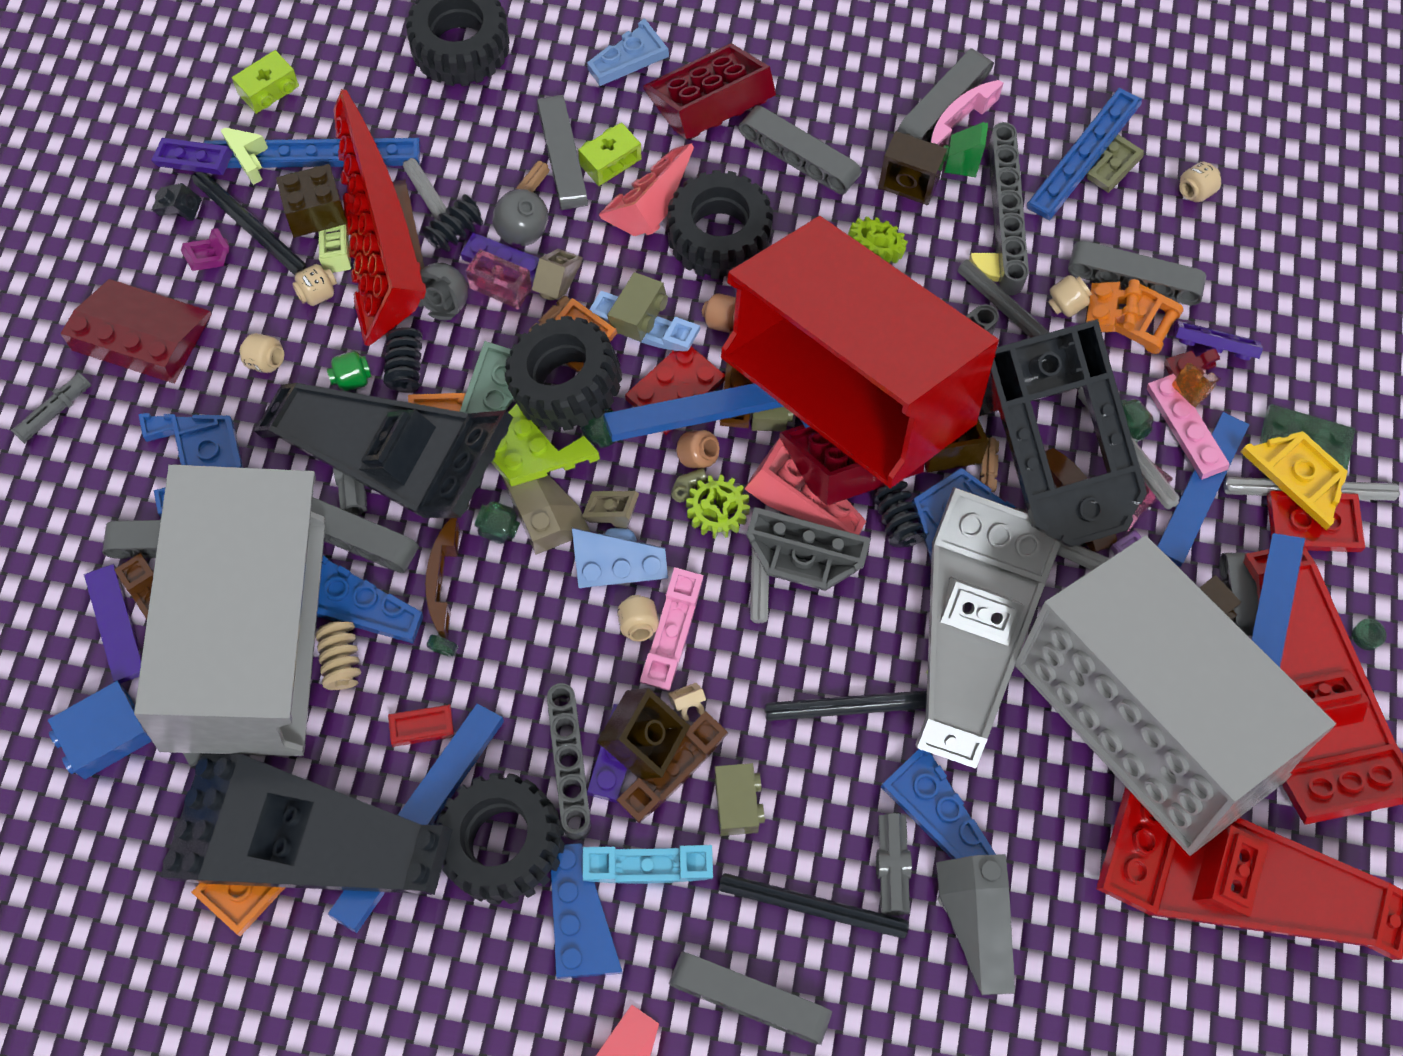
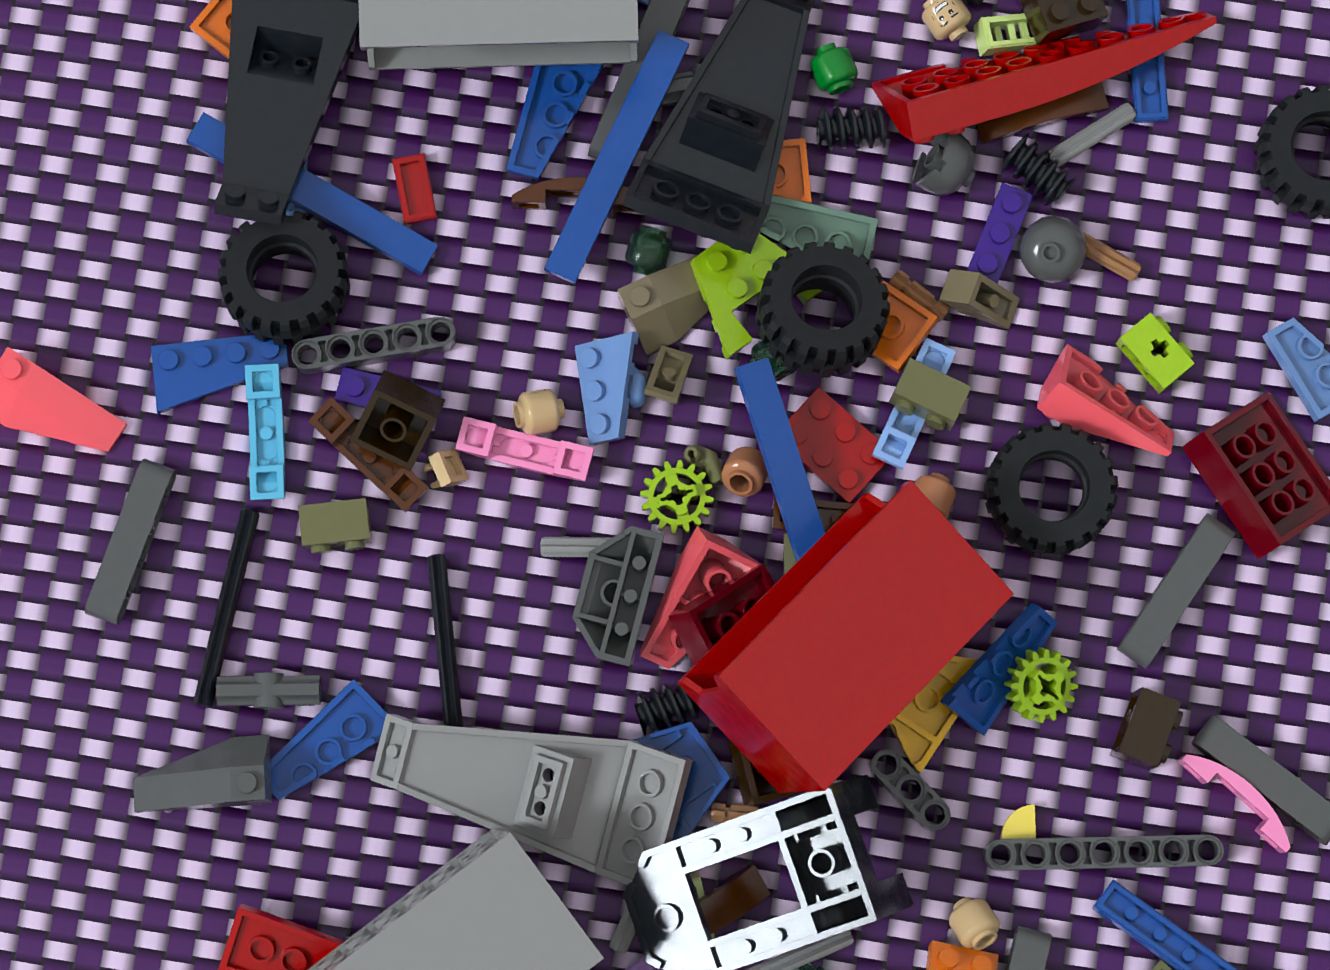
camera: 90 degrees right, 15 degrees up
tan piece [316,622,361,690] -> none
tile [426,635,459,657] -> none
clear pink brick [466,249,532,309] -> none
dark grey beam [537,95,588,210] -> none
green slope [943,122,988,178] -> none
dark grey axle [958,259,1050,338] -> none
none -> blue tile [544,30,689,284]

